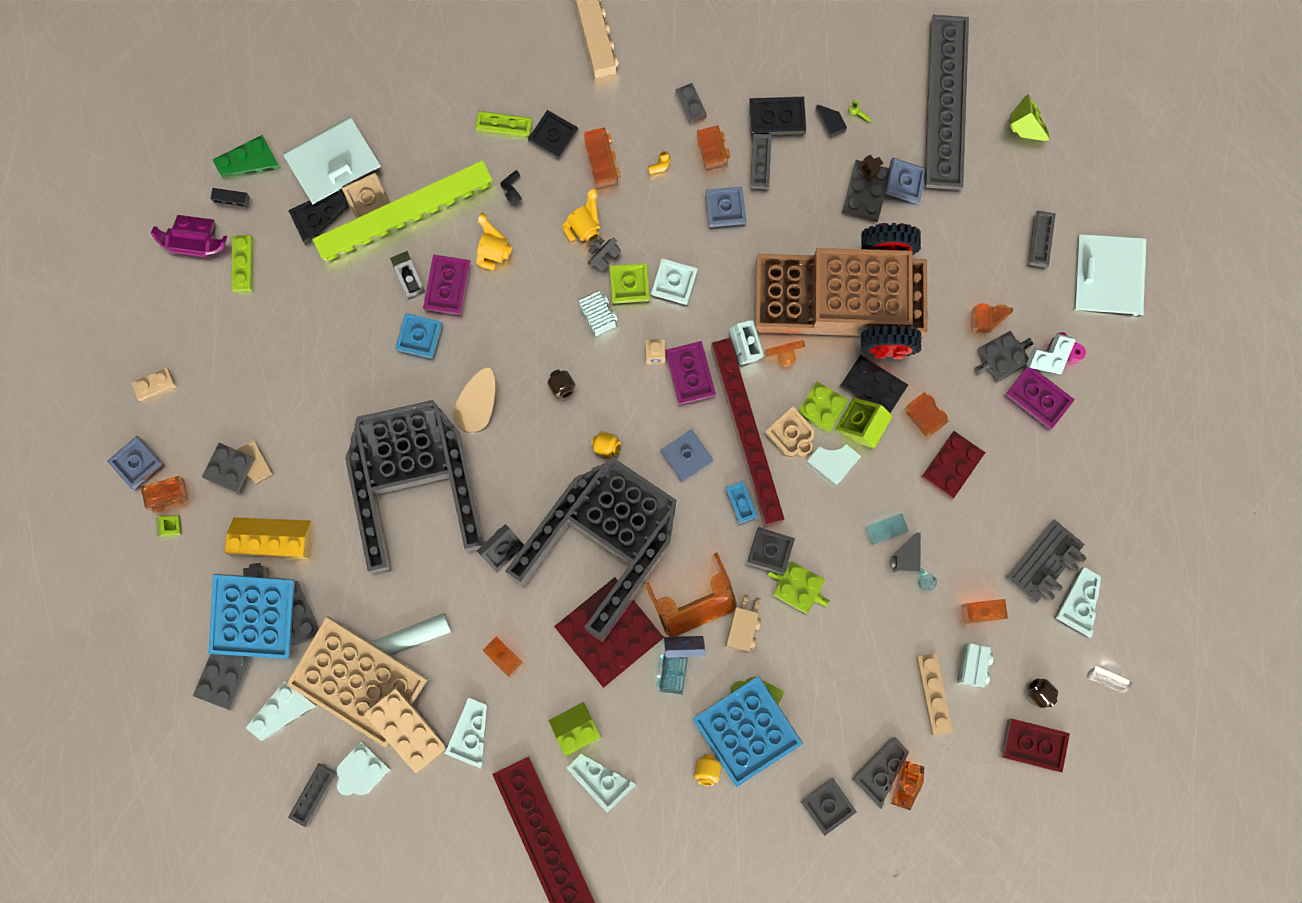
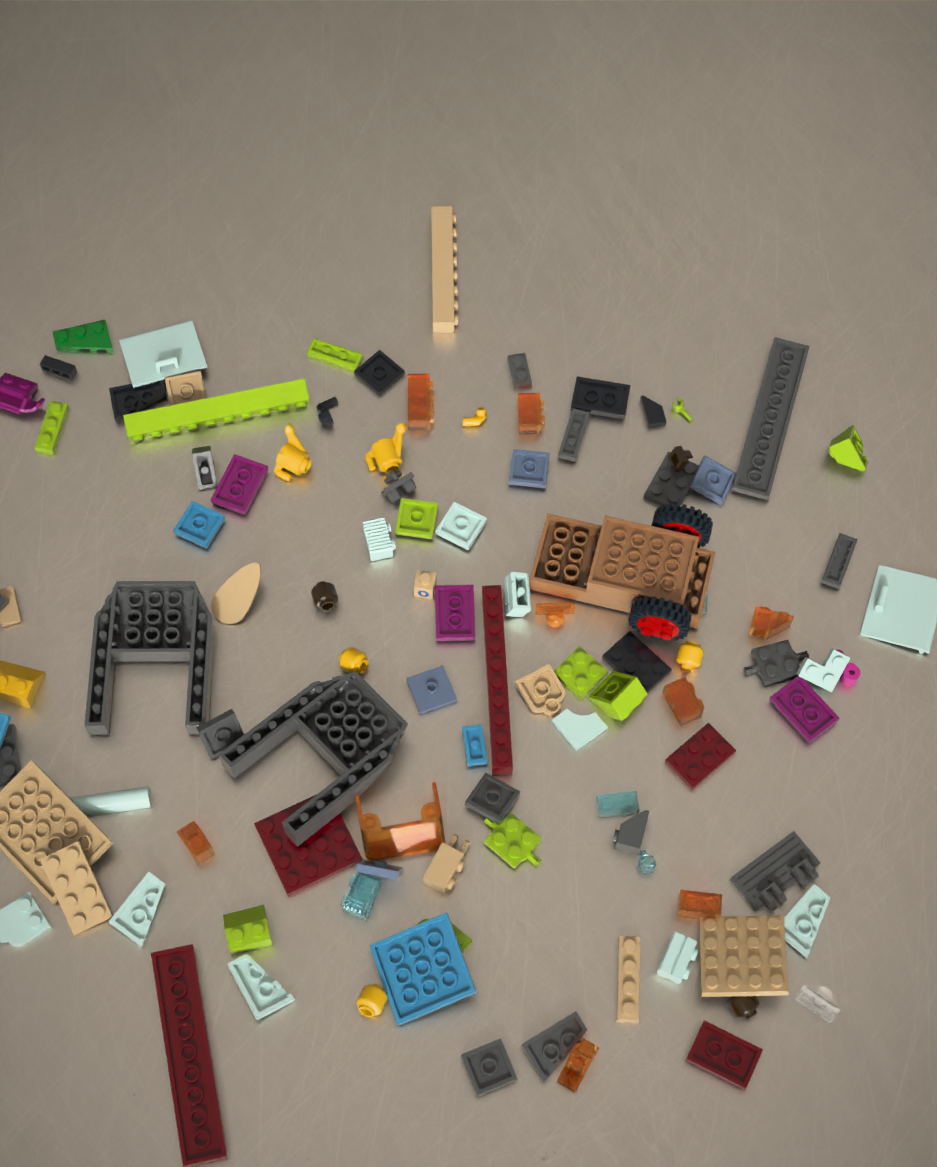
camera: 15 degrees right, 15 degrees down
none -> yellow head [676,641,704,671]
none -> tan plate [699,915,789,997]

